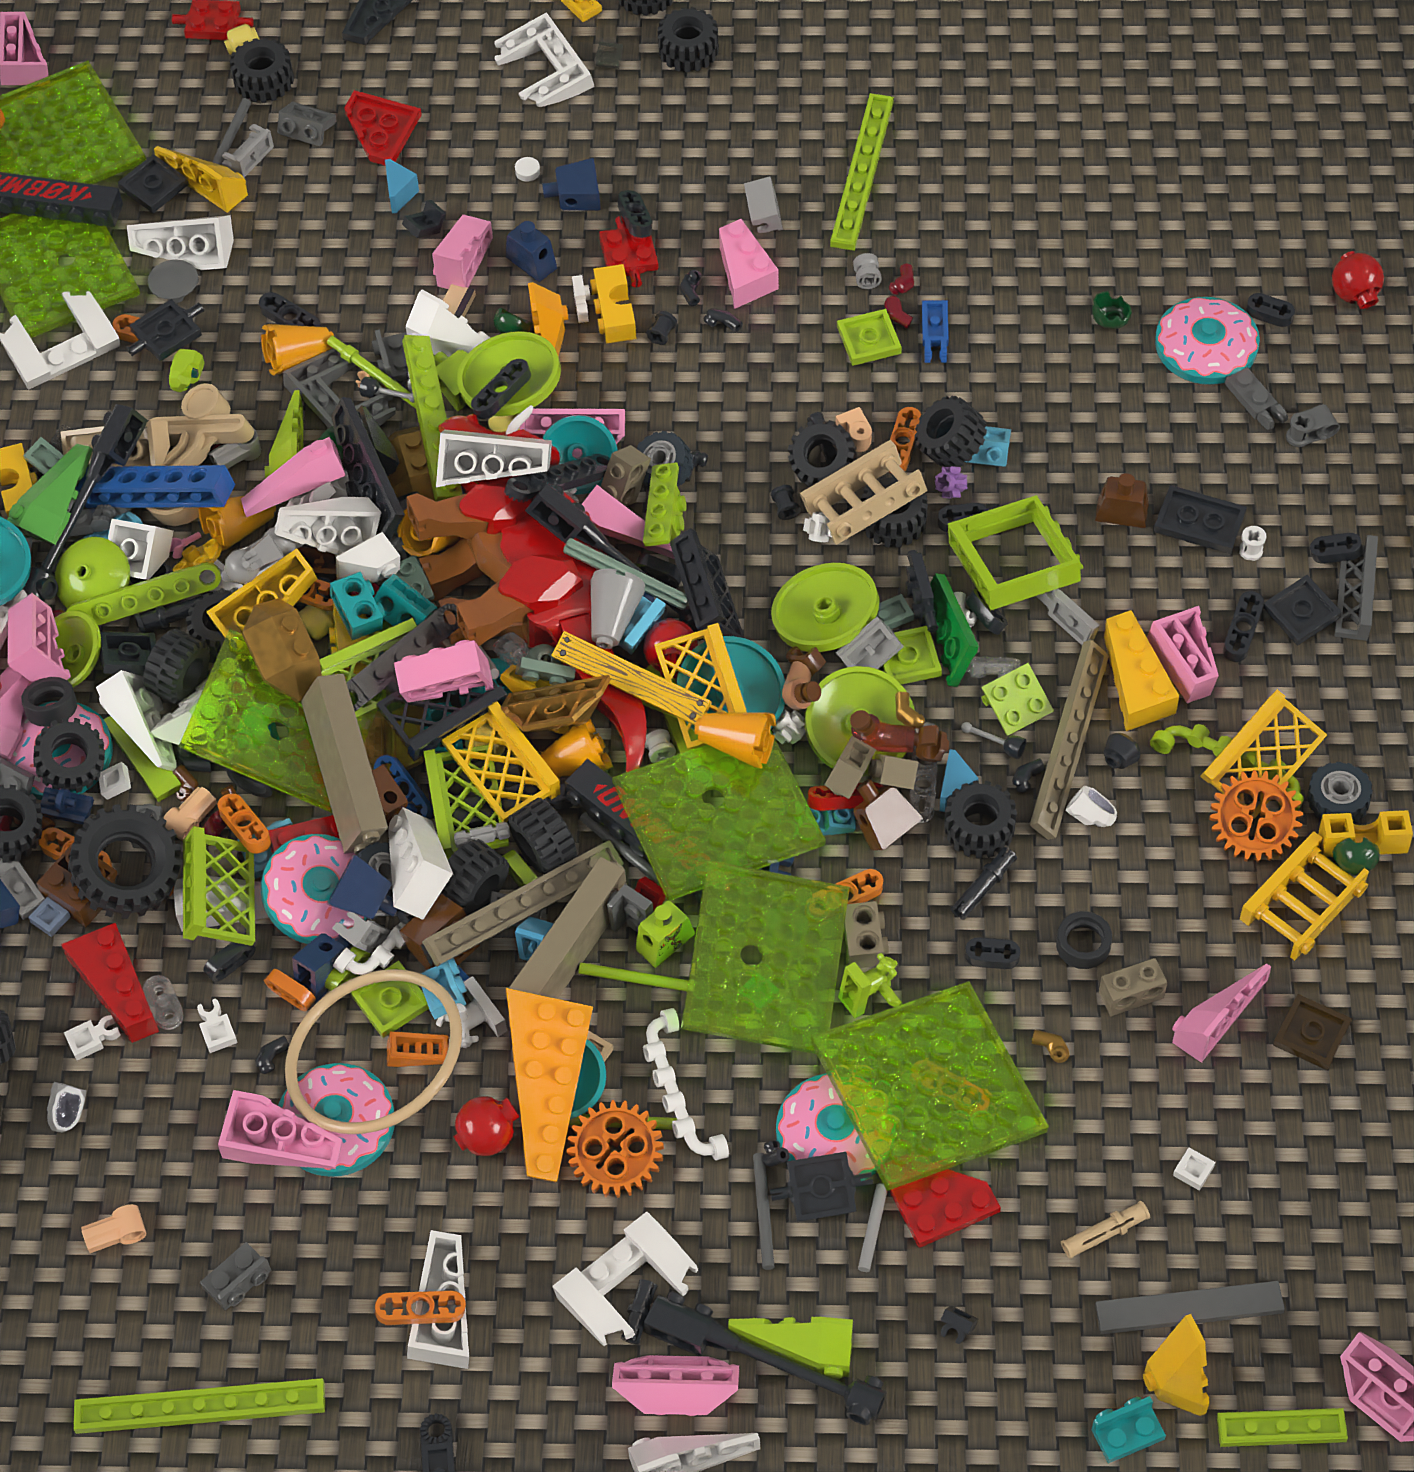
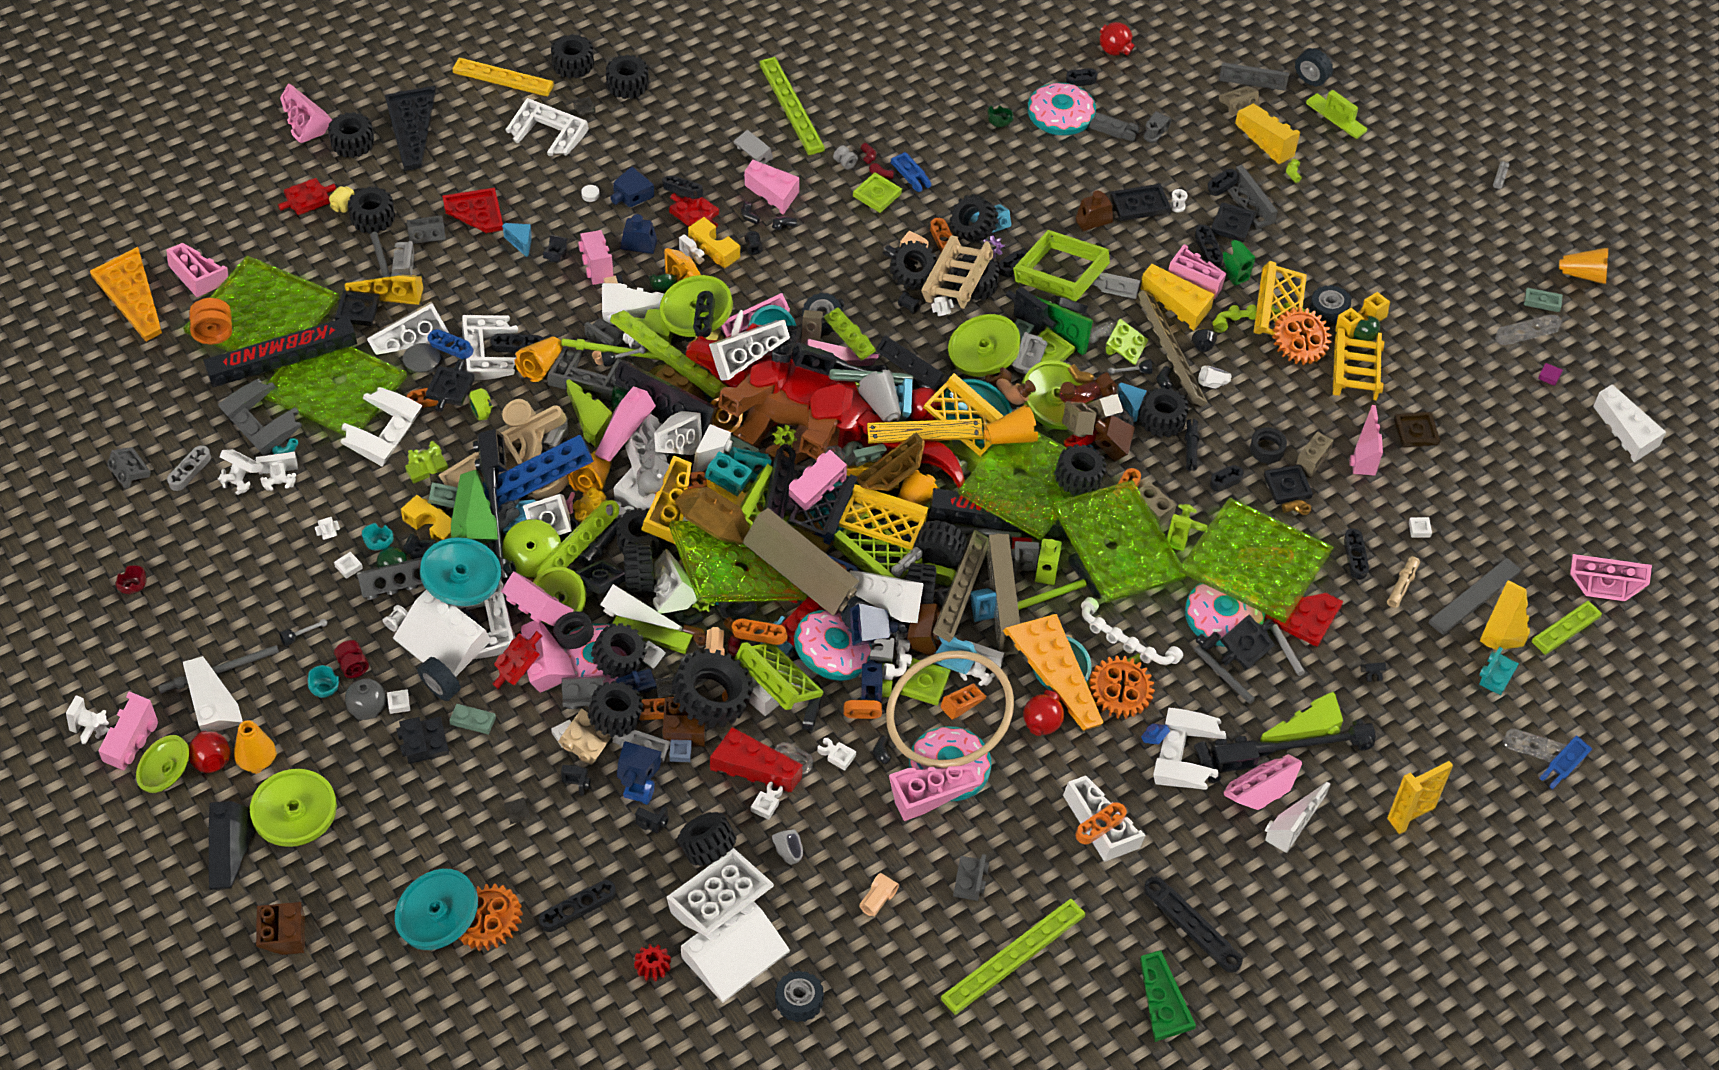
camera: 40 degrees left, 5 degrees down
none -> lime piece [405,441,449,484]
none -> blue beam [427,329,474,359]
none -> white wedge [462,315,518,381]
none -> lime gear [772,424,797,447]
none -> black tyre [1054,444,1107,496]
none -> blue plate [1141,723,1170,745]
none -> green piece [1221,240,1255,286]
none -> black plate [1264,464,1313,505]
none -> black beam [1344,528,1369,579]

